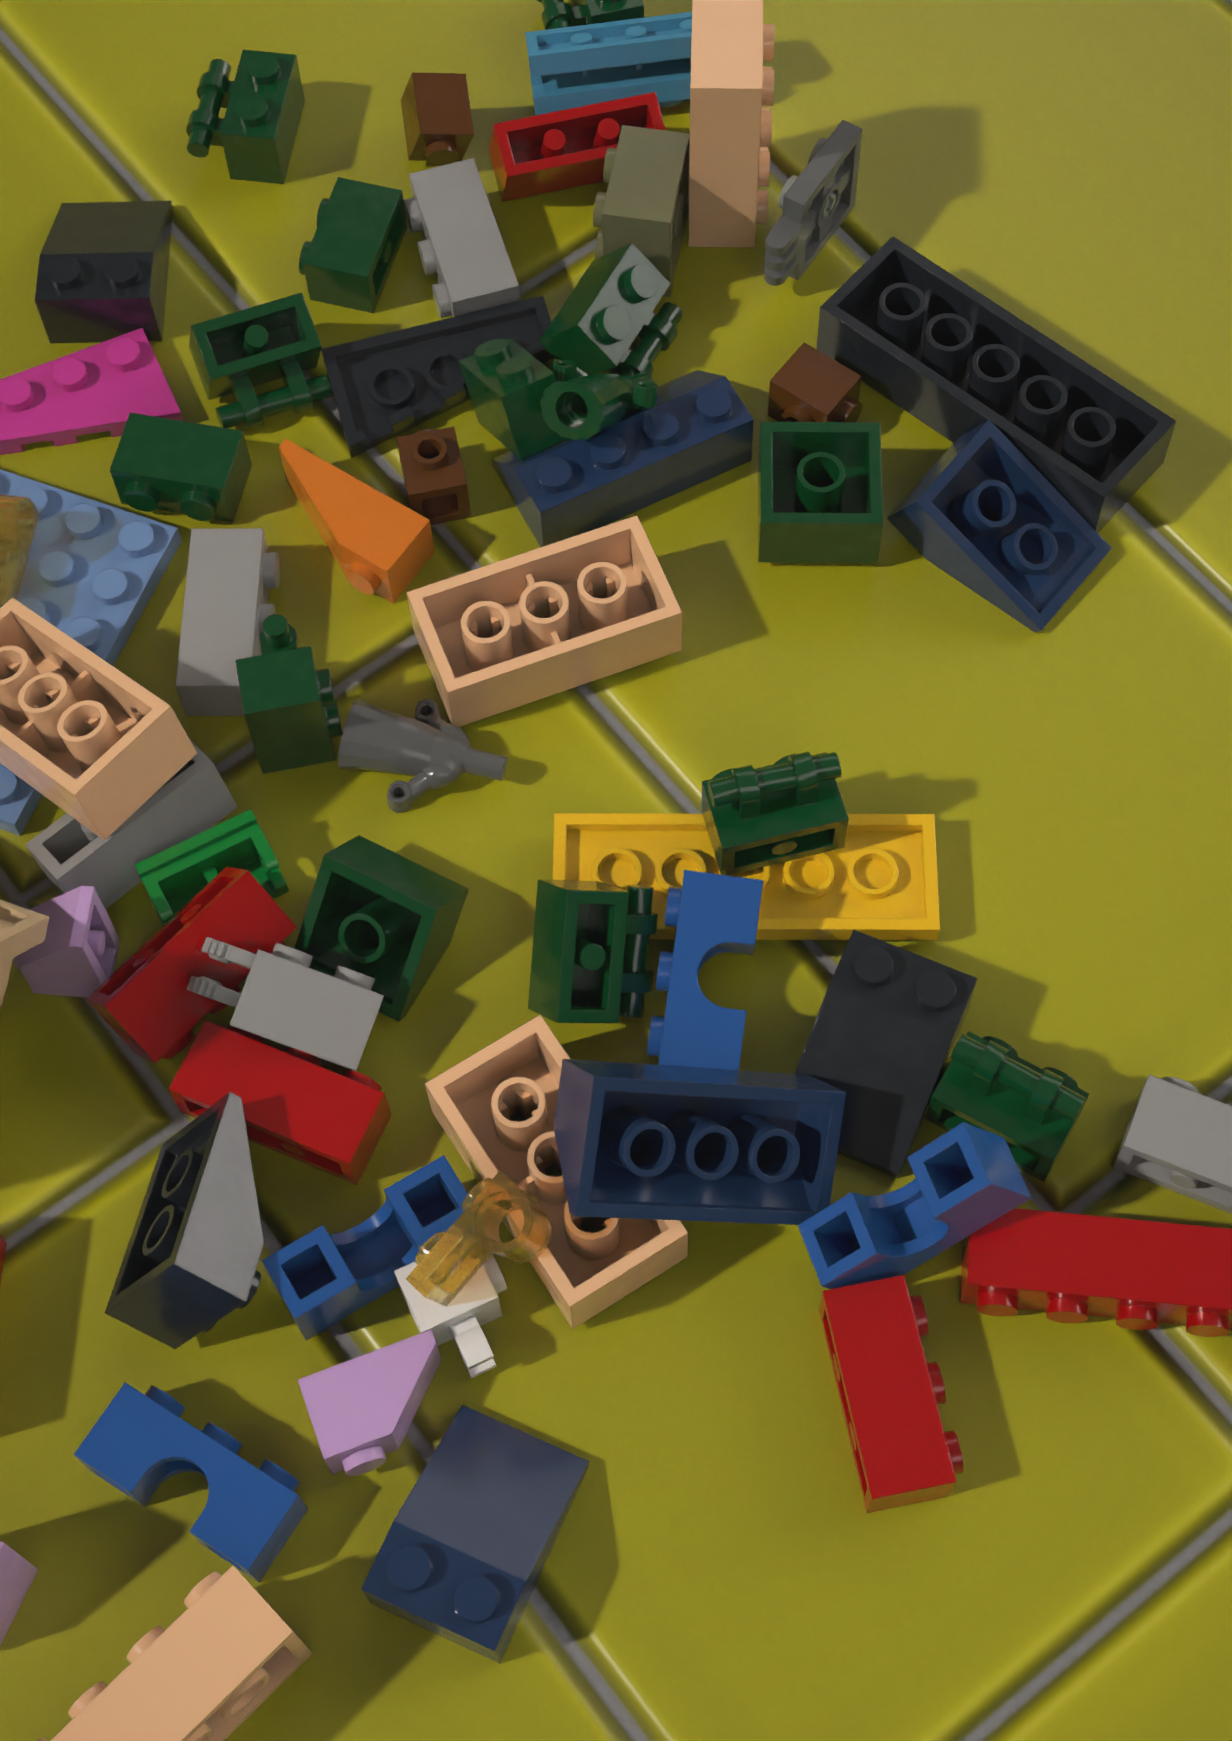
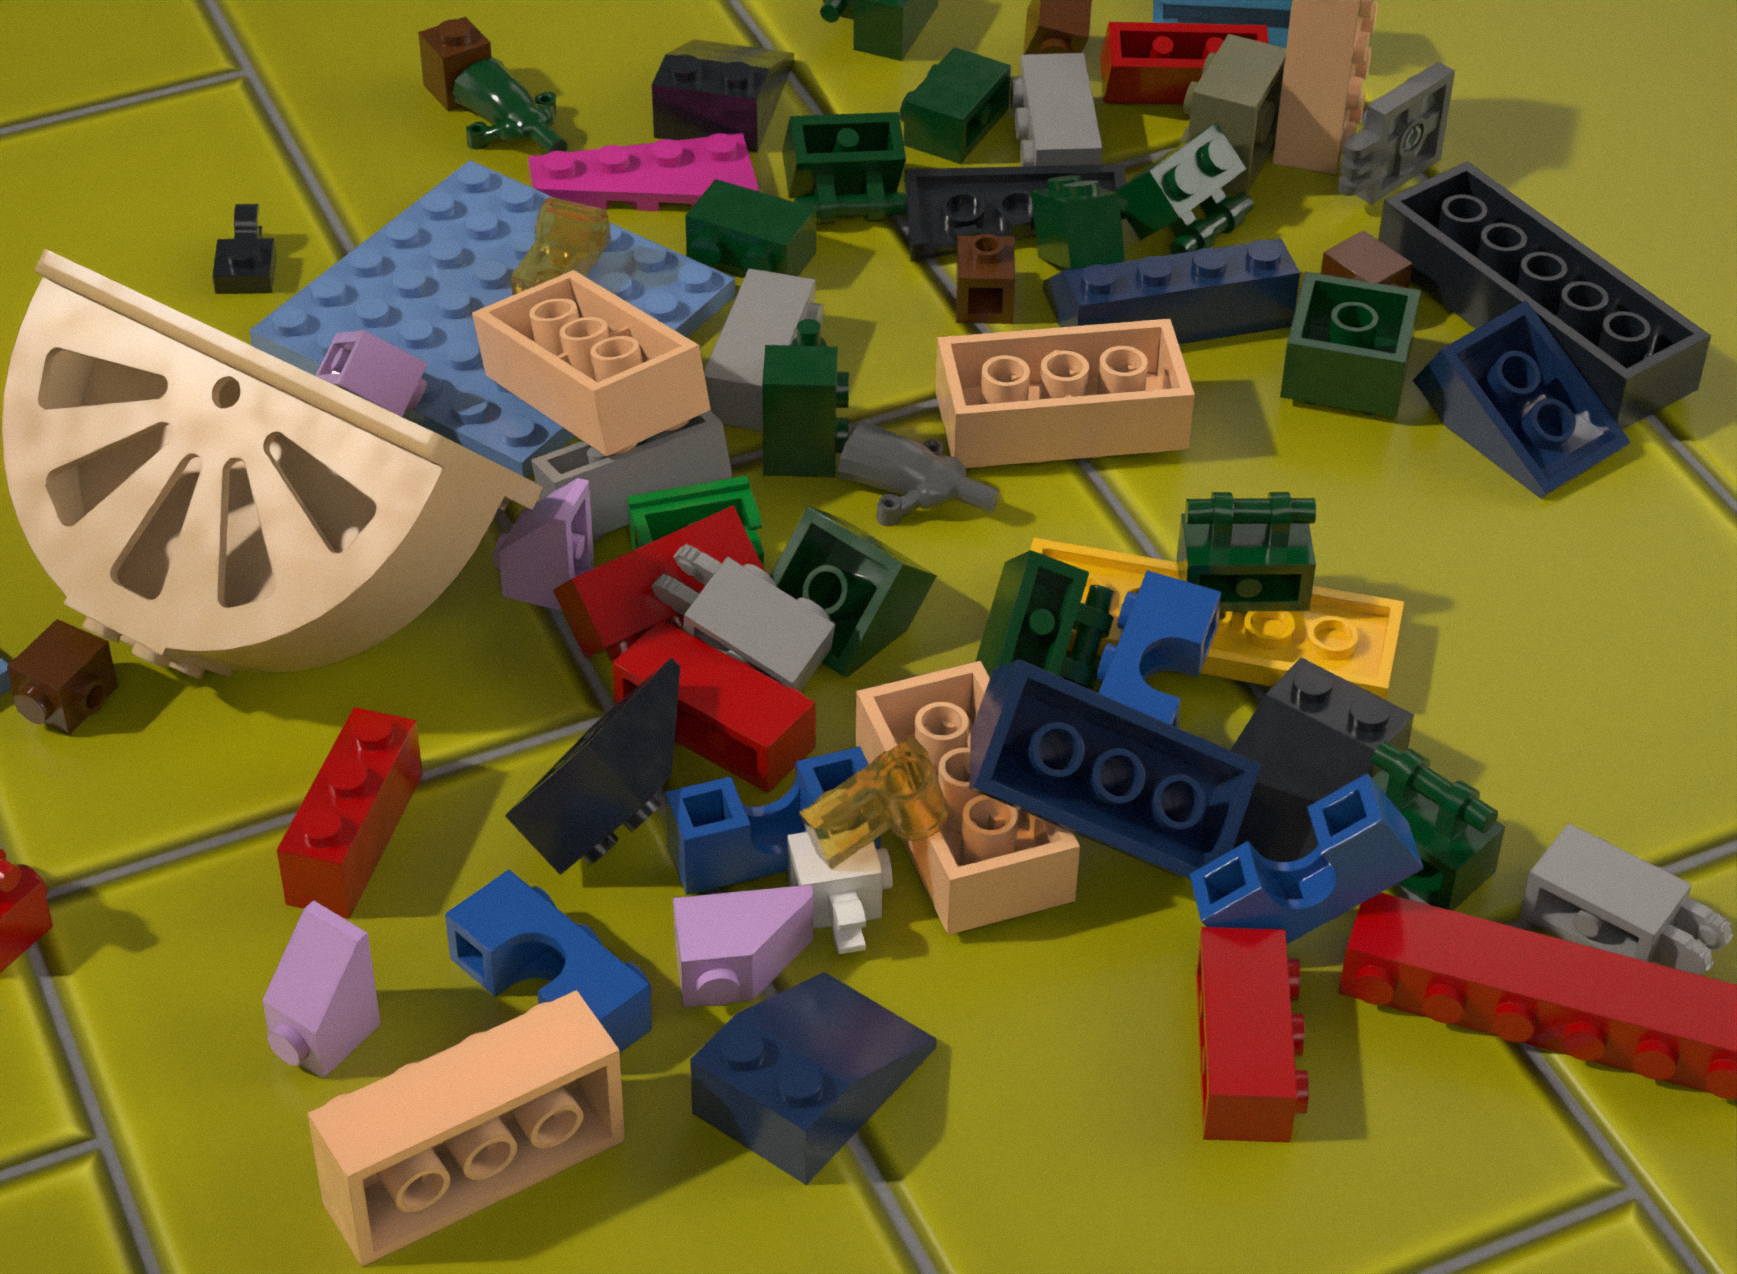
camera: 10 degrees right, 20 degrees down
orange slope [279,439,435,603] -> none
dark green piece [540,359,658,441] -> none

